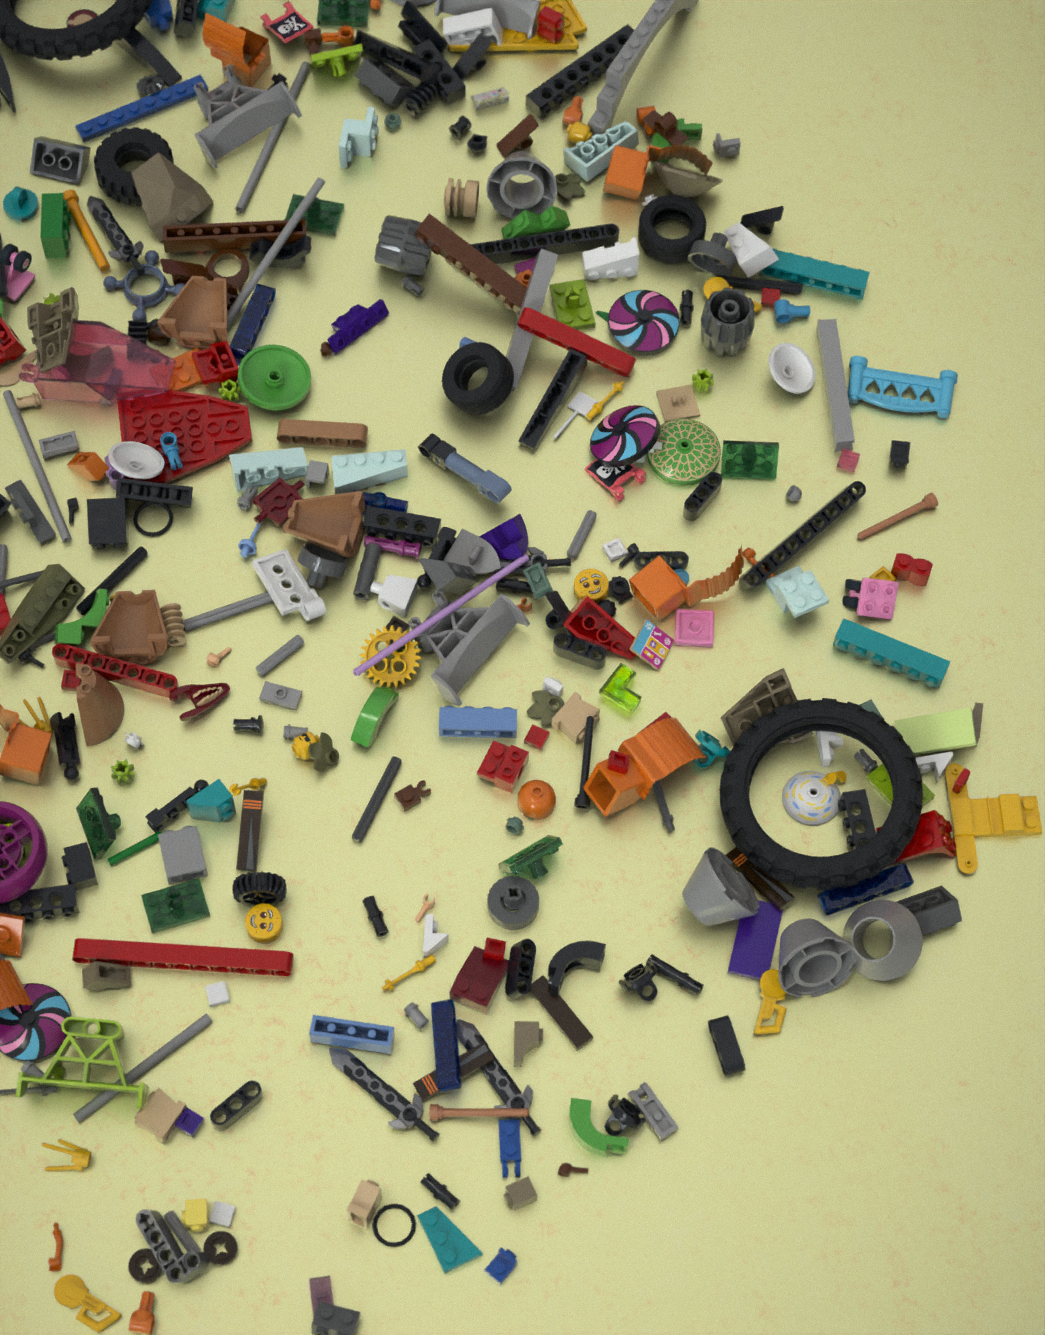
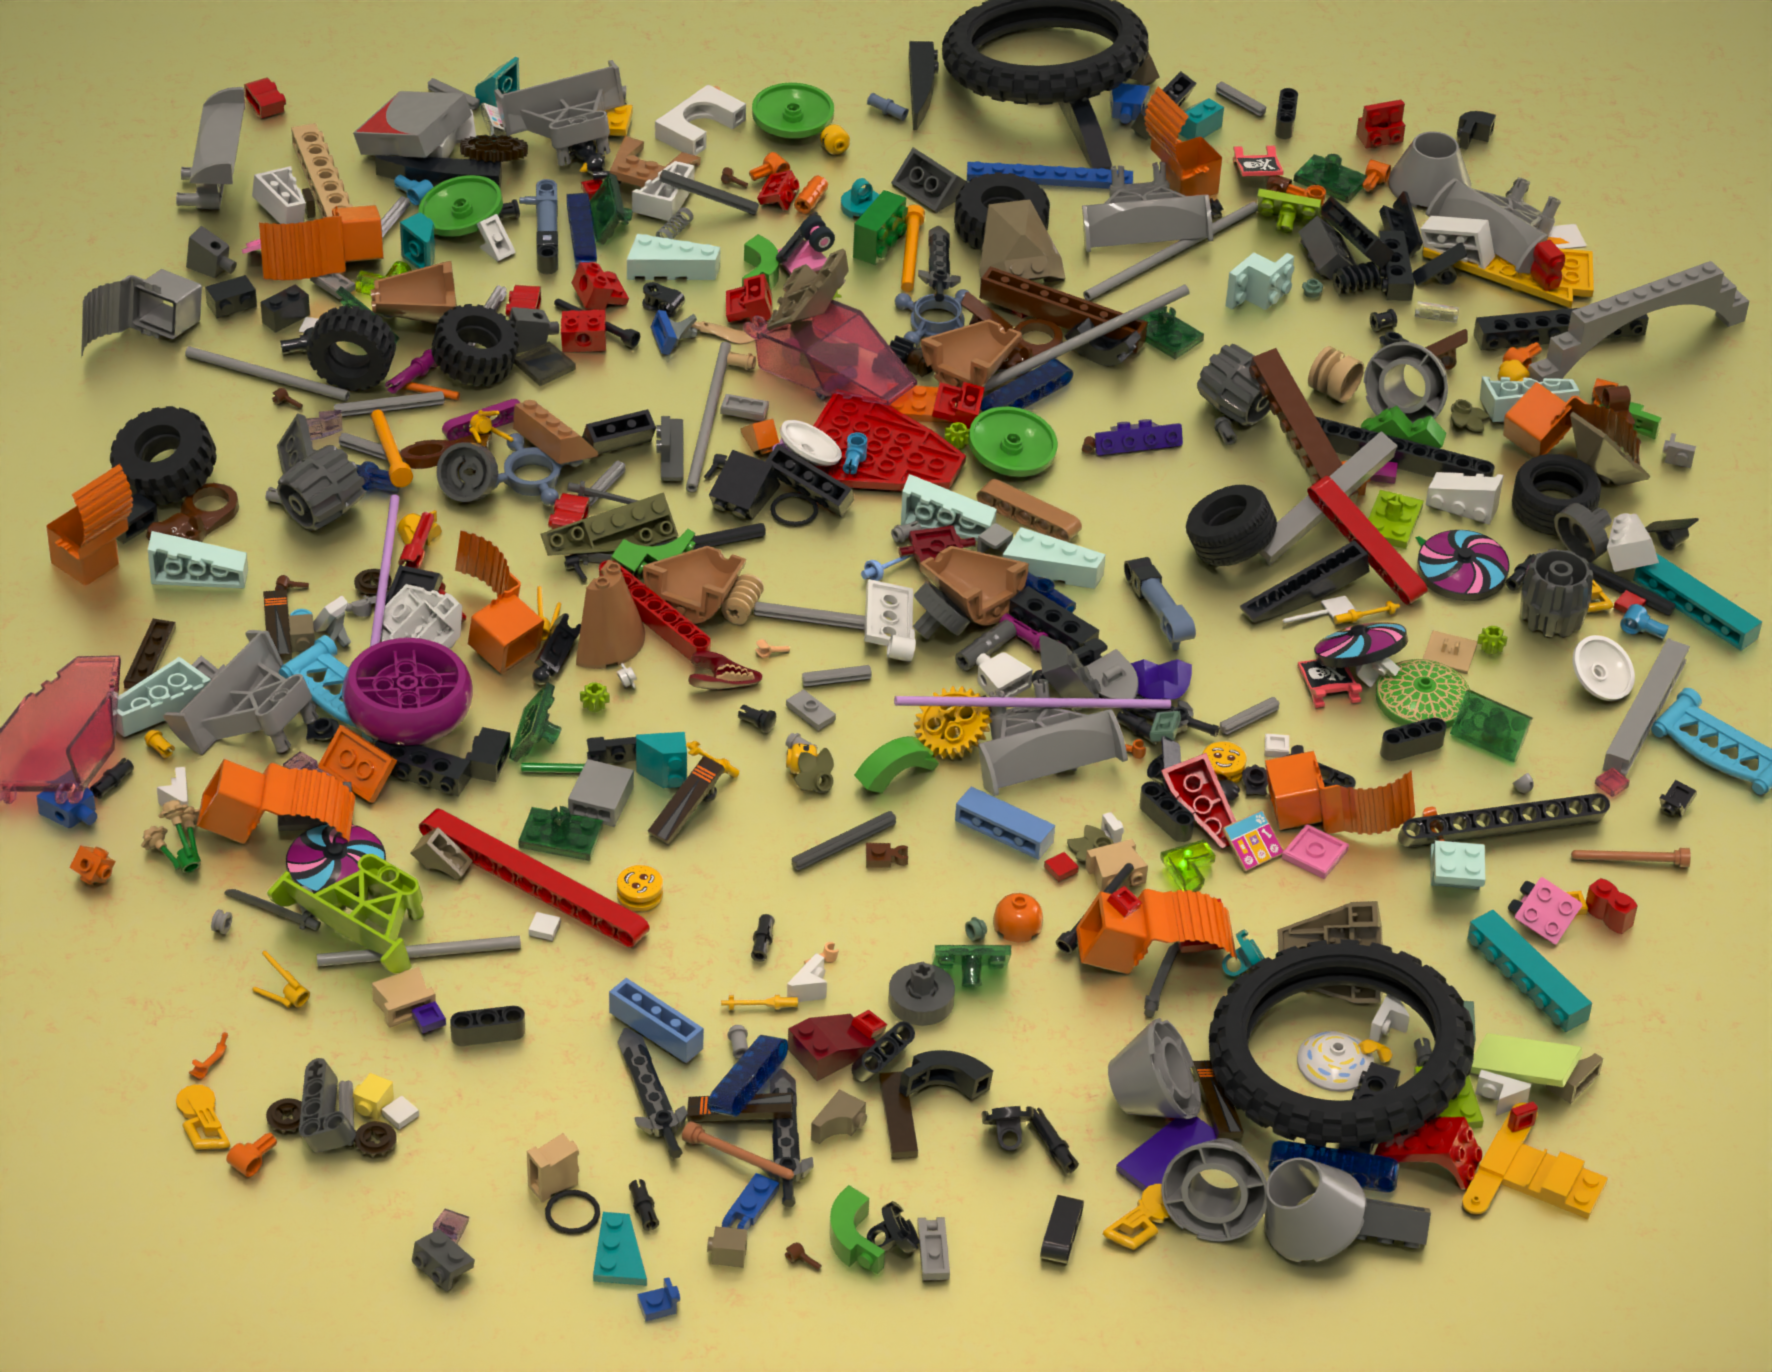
camera: 30 degrees right, 20 degrees down
dark grey gear [136,74,164,94] -> none
black gear [232,871,287,906] -> none
red brick [477,740,529,793] -> none

